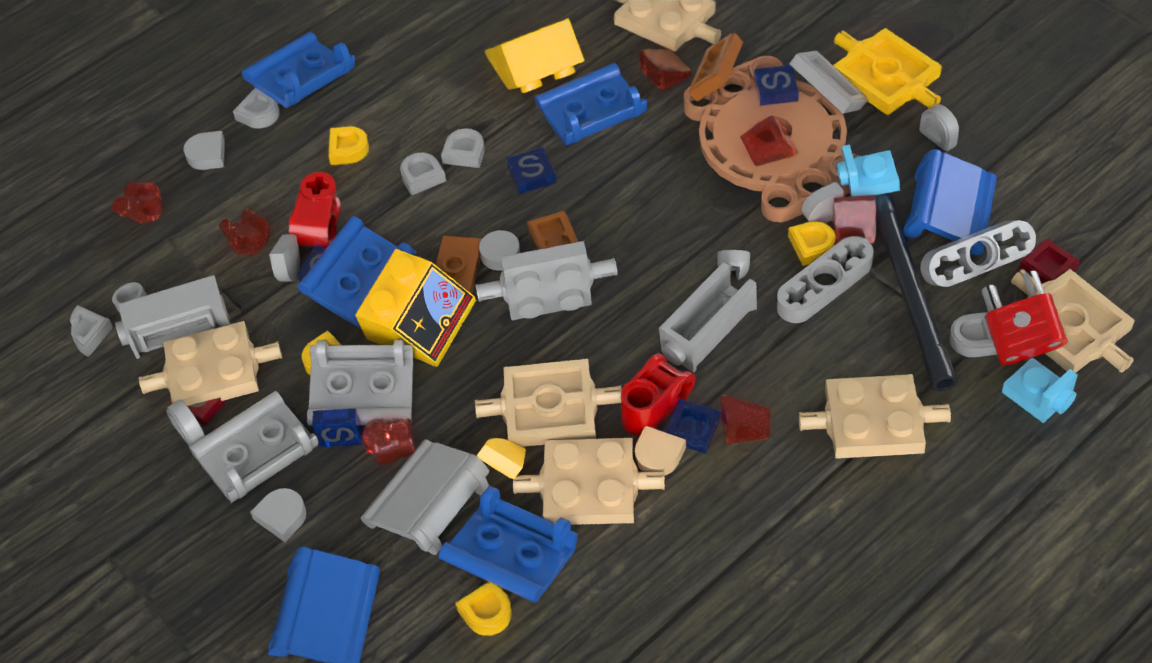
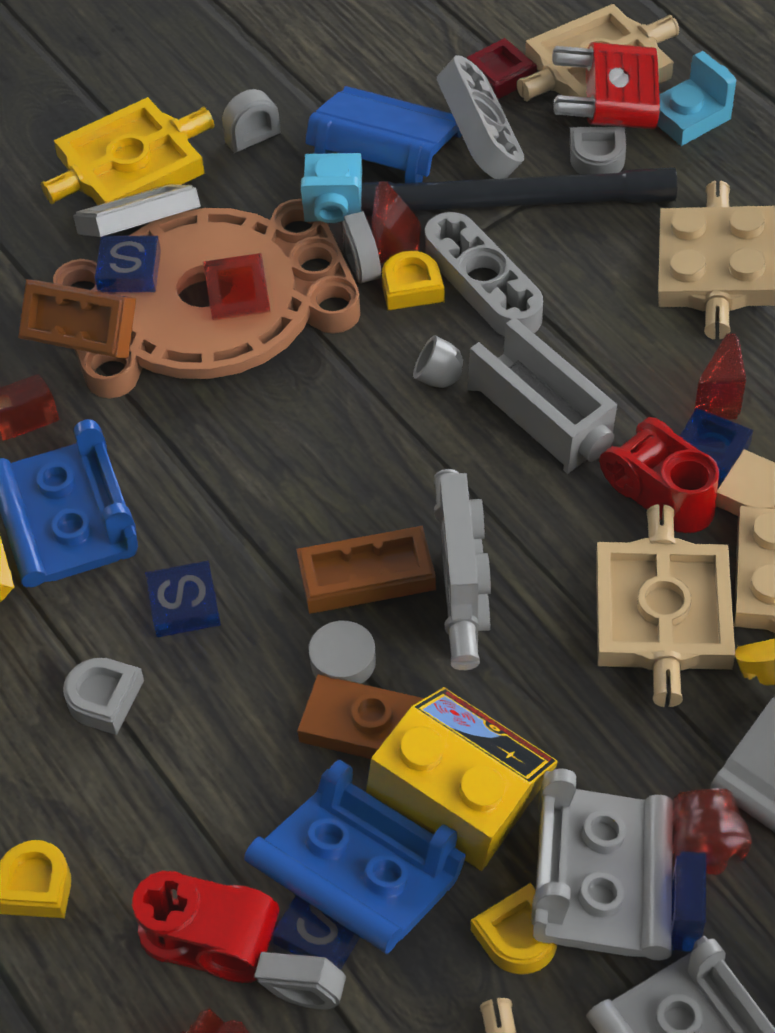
camera: 85 degrees left, 0 degrees up
light grey tile [400,153,446,196] -> none

